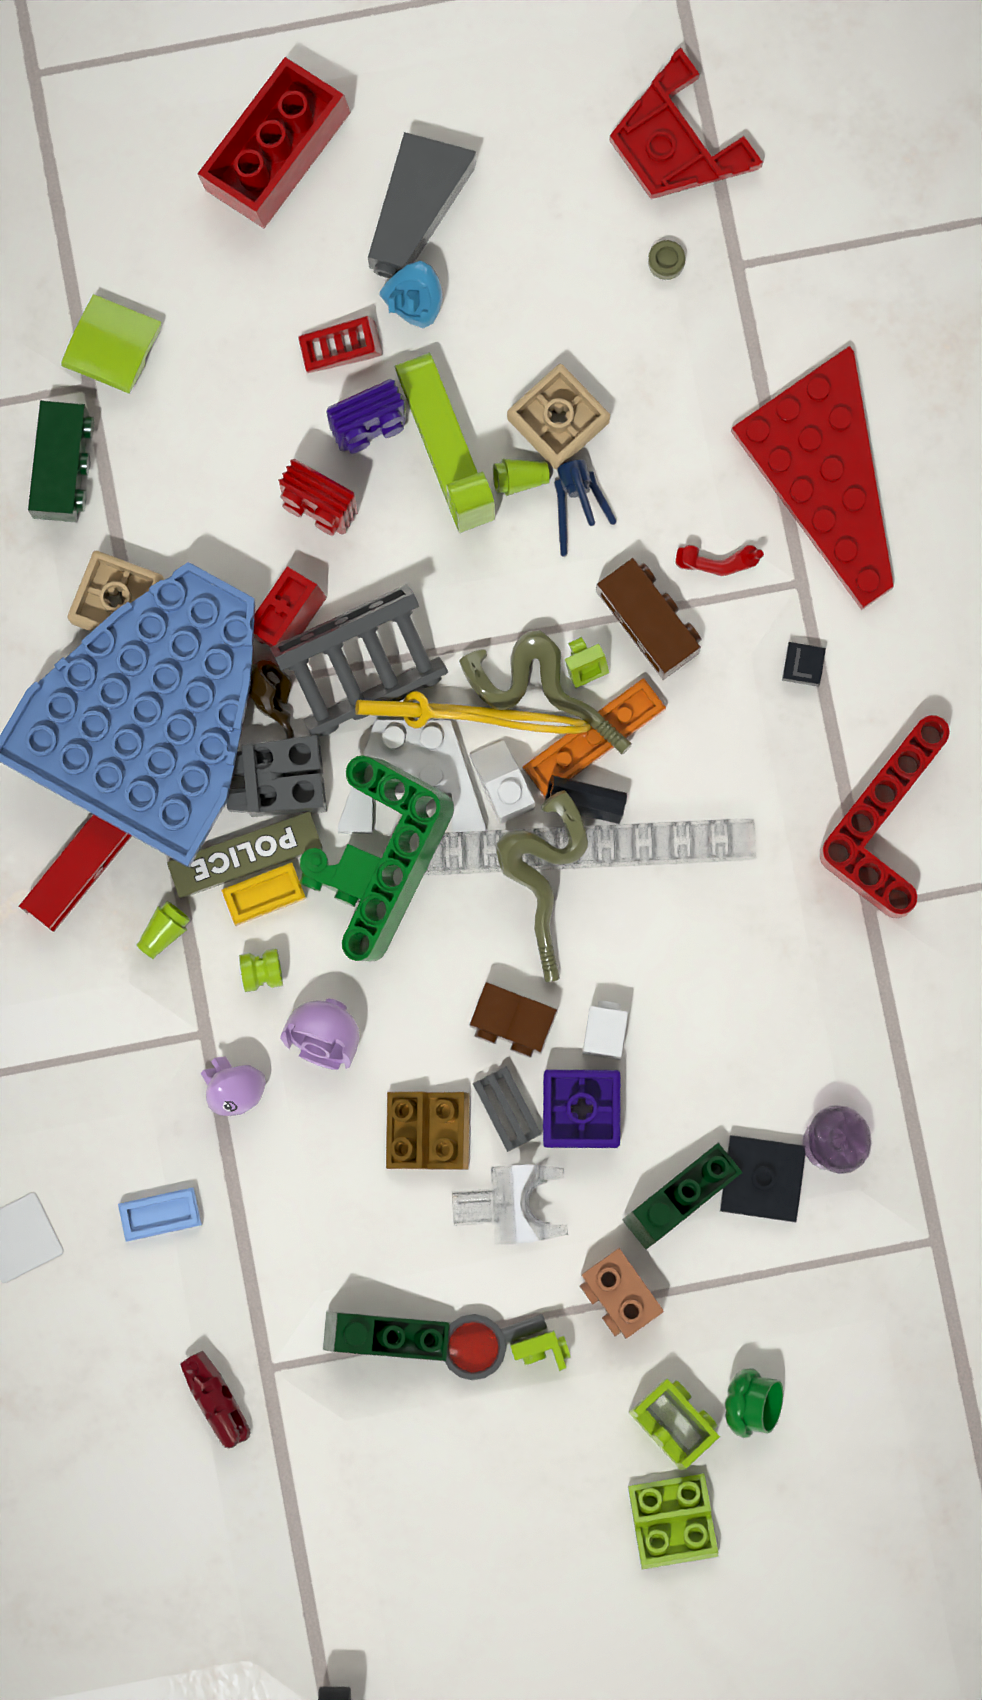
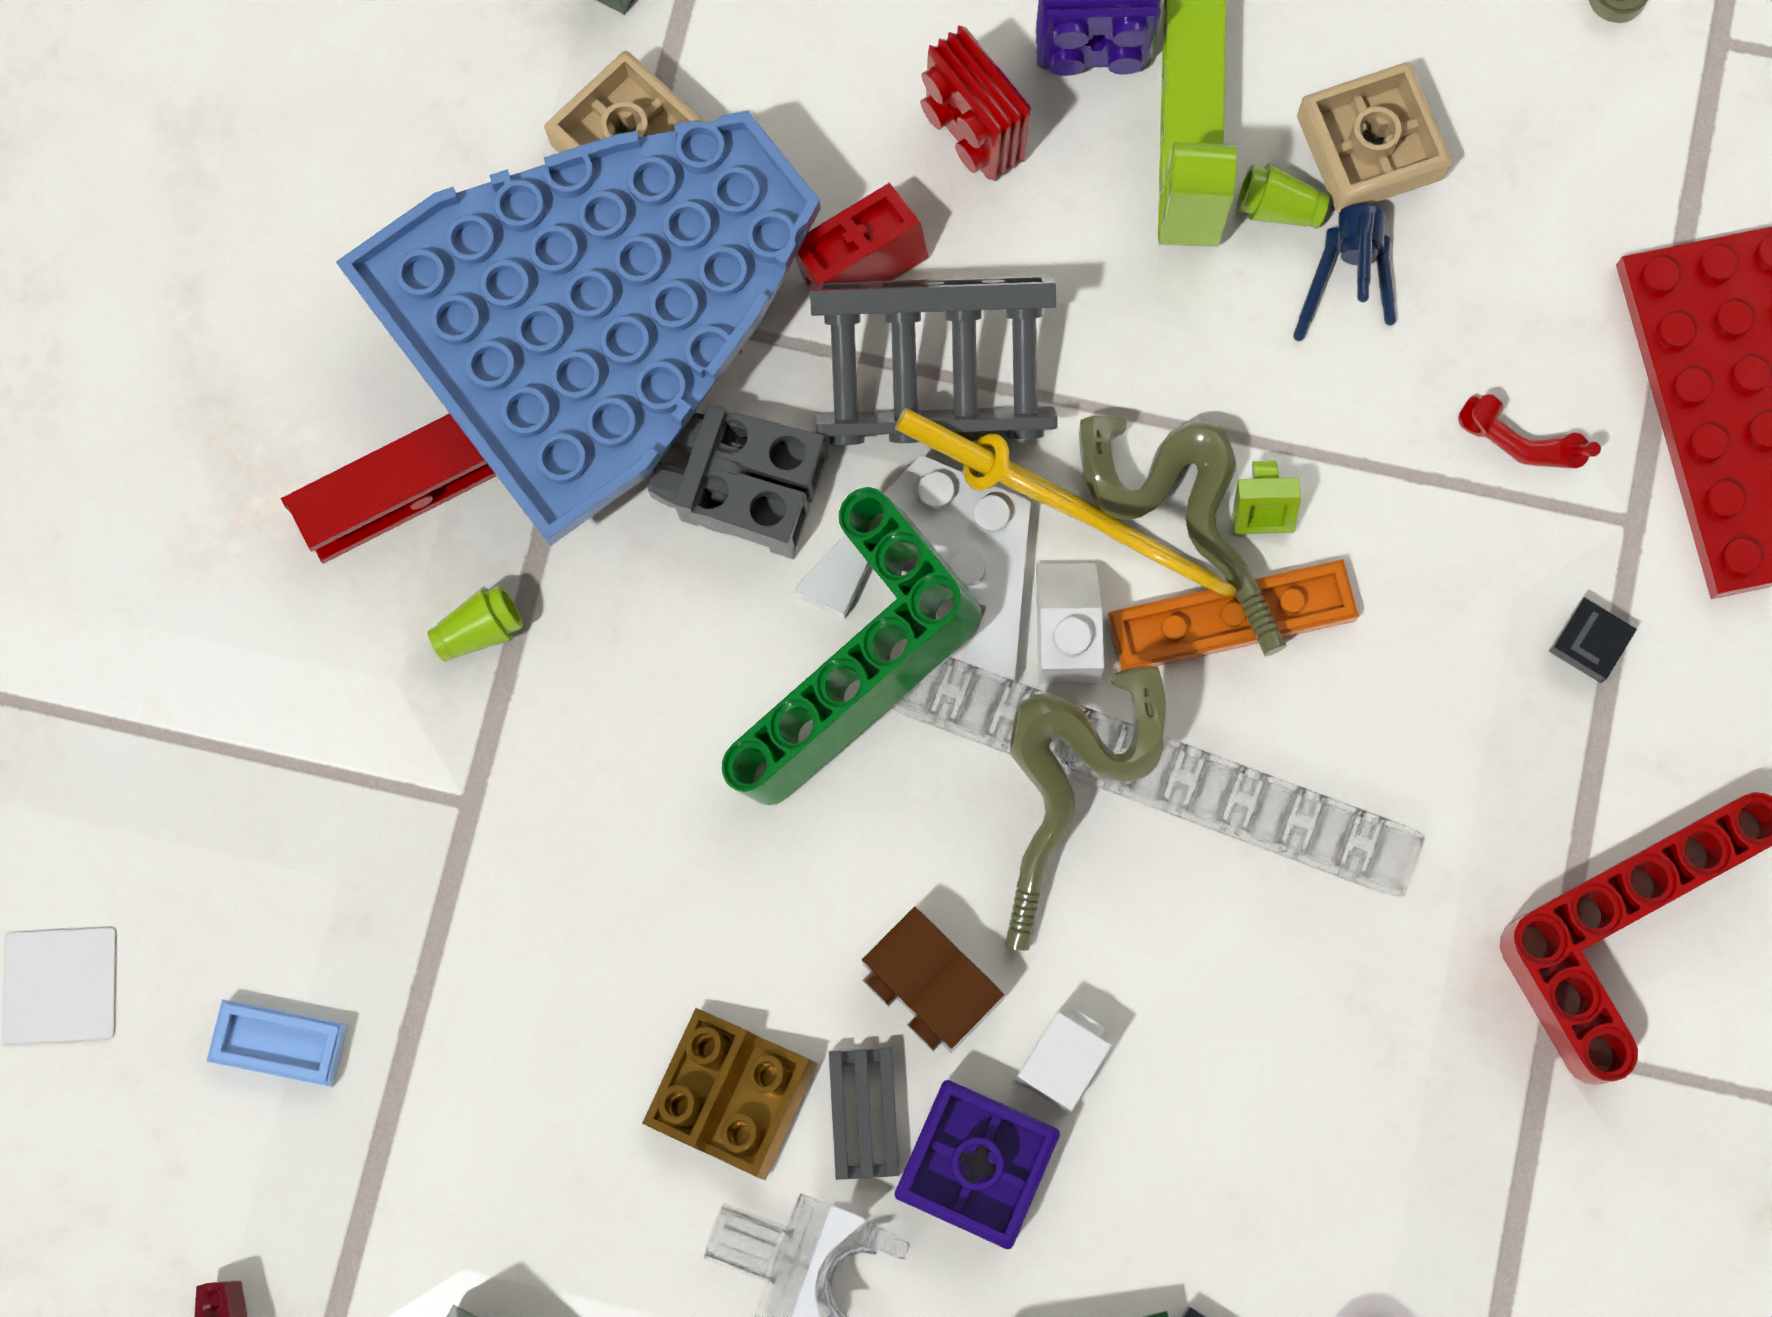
camera: 25 degrees right, 5 degrees down
olive tile [167,811,323,899] -> none
lavender piece [201,1056,266,1116] -> none
yellow tile [221,862,306,926] -> none
lime wheel [239,949,283,992] -> none
dark brown piece [249,660,294,739] -> none
lavender cylinder [280,999,360,1070] -> none
green brick [299,844,381,907] -> none
black axle [544,775,627,824] -> none
reddish brown brick [596,558,702,680] -> none

